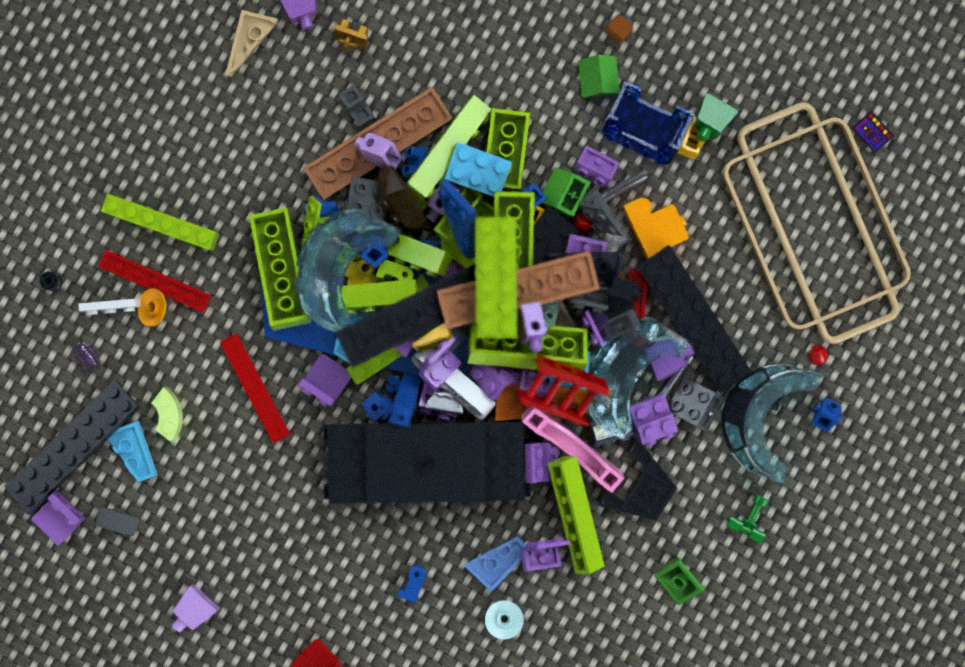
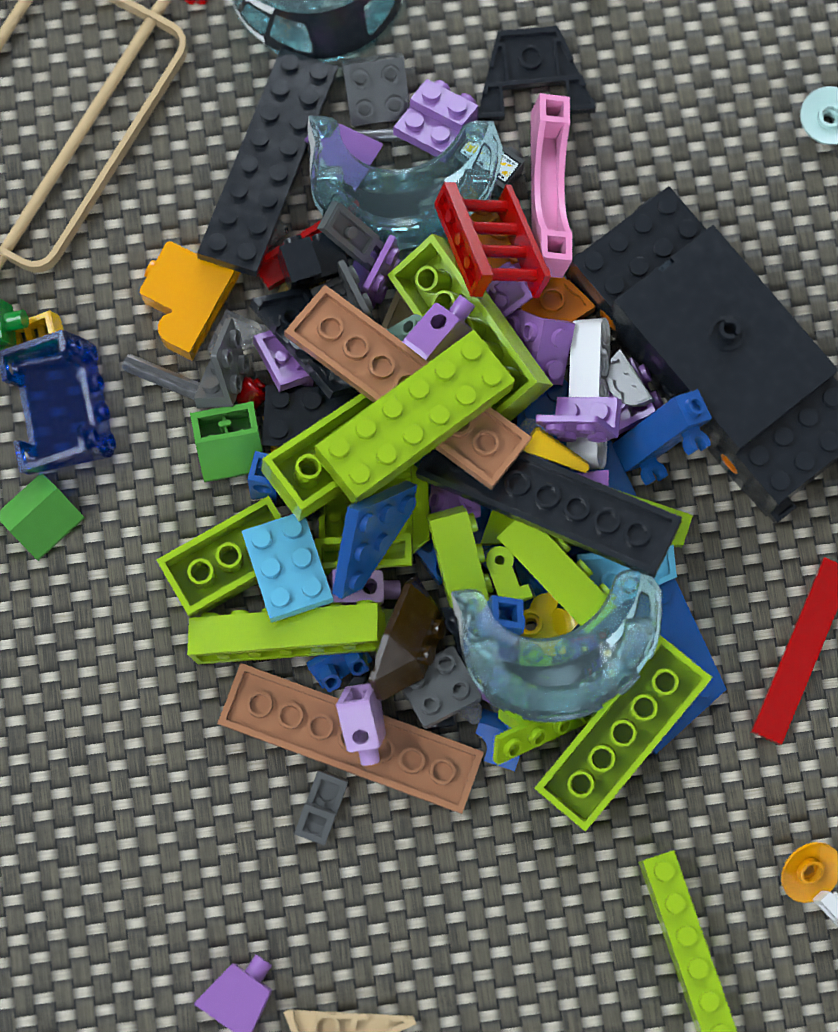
camera: 135 degrees left, 10 degrees down
red tile [98,250,212,313] -> none
medium lavender bracket [298,354,352,407] -> none
pearl gold hips [333,19,368,52] -> none
blue brick [362,392,392,423] -> none
medium blue wing [464,536,527,592] -> none
medium lavender bracket [520,537,571,572] -> none
medium lavender plate [525,441,560,483] -> none
lime brick [547,456,605,574] -> none
medium lavender bracket [573,145,620,189] -> none

